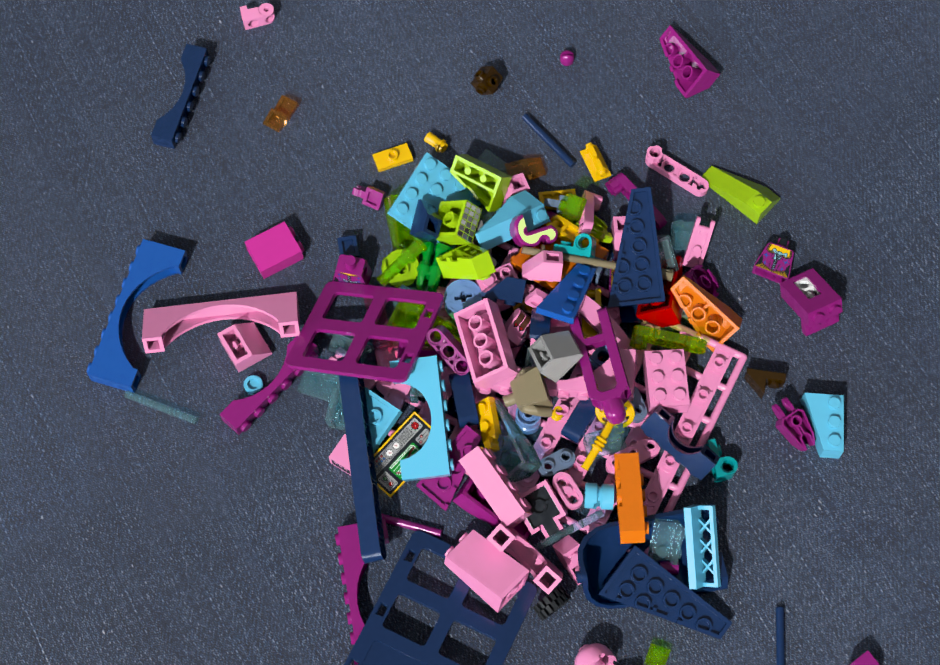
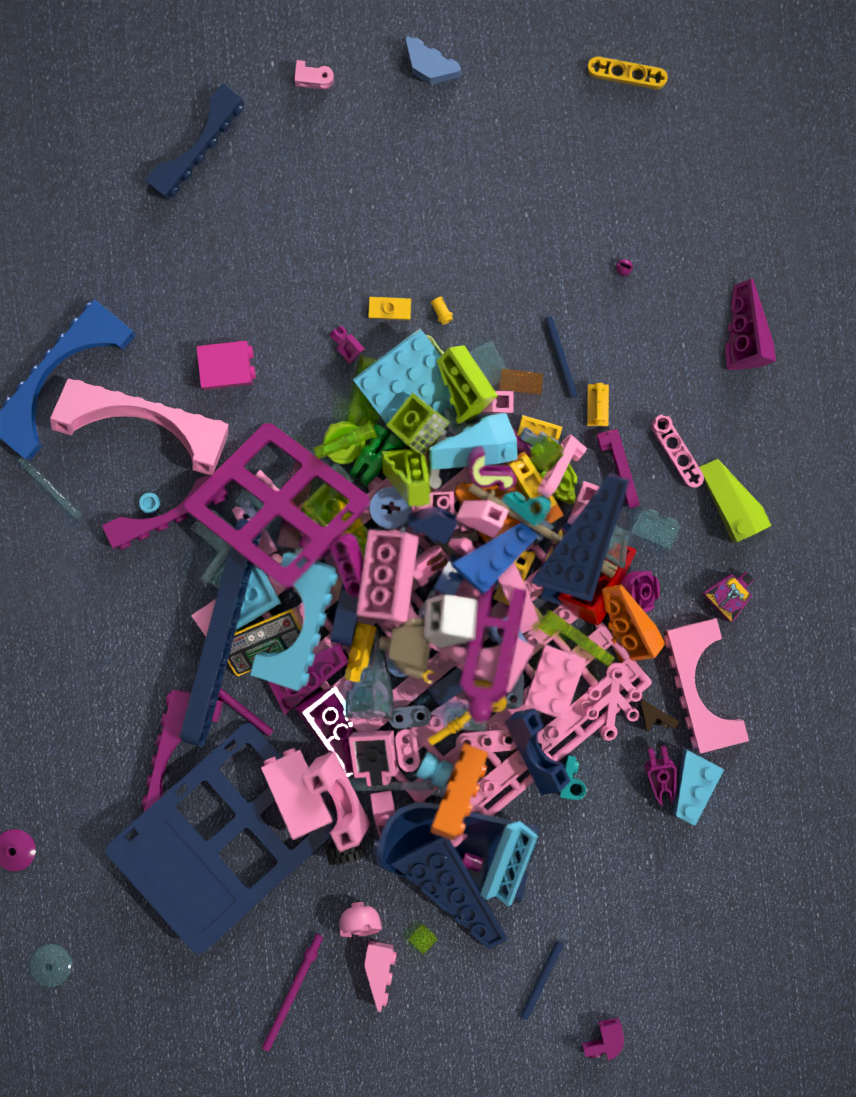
camera: 25 degrees right, 20 degrees up
bright pink slope [217,322,272,373] -> none
clear orange slope [262,95,299,133] -> none
magenta torso [333,254,372,285] -> none
dark blue bracket [337,235,361,258] -> none
dark blue slope [410,199,442,242] -> none
bright pink brick [458,446,533,528] -> none
dark brown brick [471,66,503,95] -> none
clear light blue bracket [648,518,686,565] -> none
bright pink hinge [682,216,715,268] -> none
magenta brick [780,268,843,336] -> none
none -> bright pink plant [585,662,642,741]
none -> bright pink arch [663,618,749,753]

